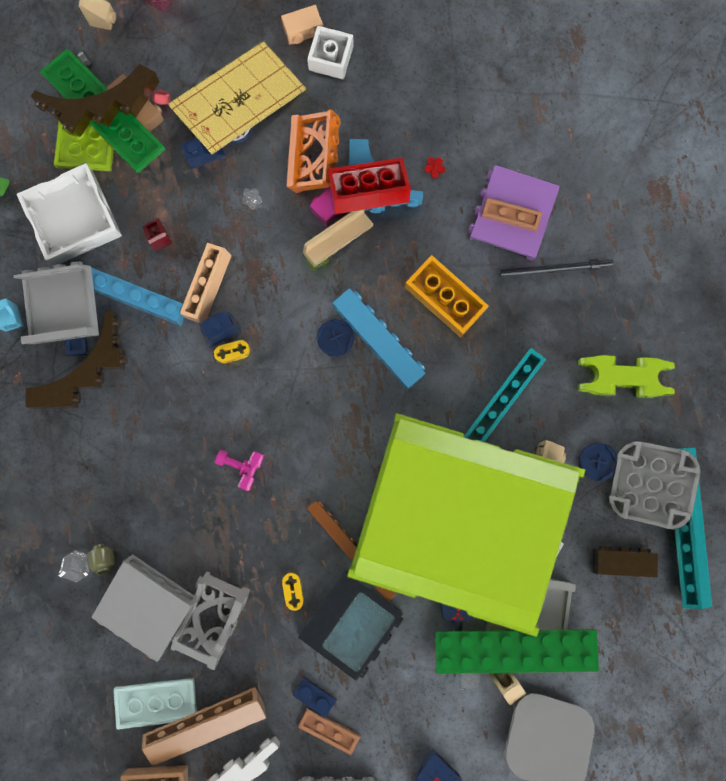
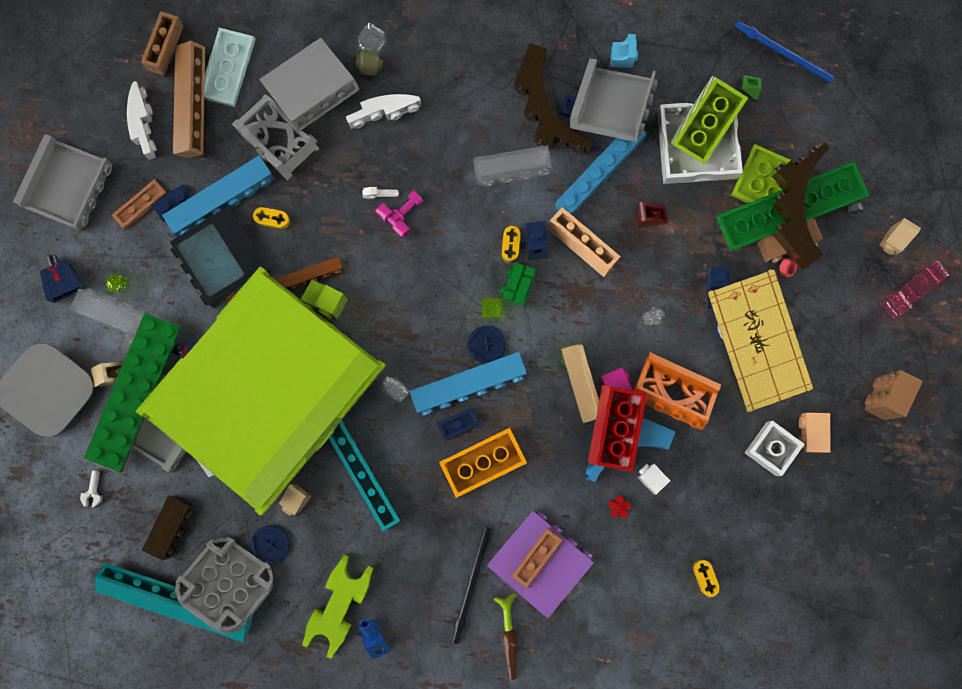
camera: 115 degrees right, 0 degrees up
none -> clear brick [70,288,150,335]
none -> white bar [80,470,103,508]
none -> clear neon green tile [105,274,125,293]
none -> dark azure brick [162,155,275,237]
none -> lime brick [301,280,348,320]
none -> white slope [346,94,422,129]
none -> blue bracket [358,618,390,659]
none -> white bar [363,187,399,199]
none -> clear brick [381,375,410,403]
none -> dark blue plate [437,407,480,441]
none -> clear brick [473,145,552,186]
none -> clear neon green plate [482,298,502,319]
none -> reddish brown piece [494,593,517,680]
none -> green brick [500,262,536,308]
none -> white brick [638,464,670,494]
none -> lime brick [670,76,748,164]
none -> yellow beam [693,560,720,597]

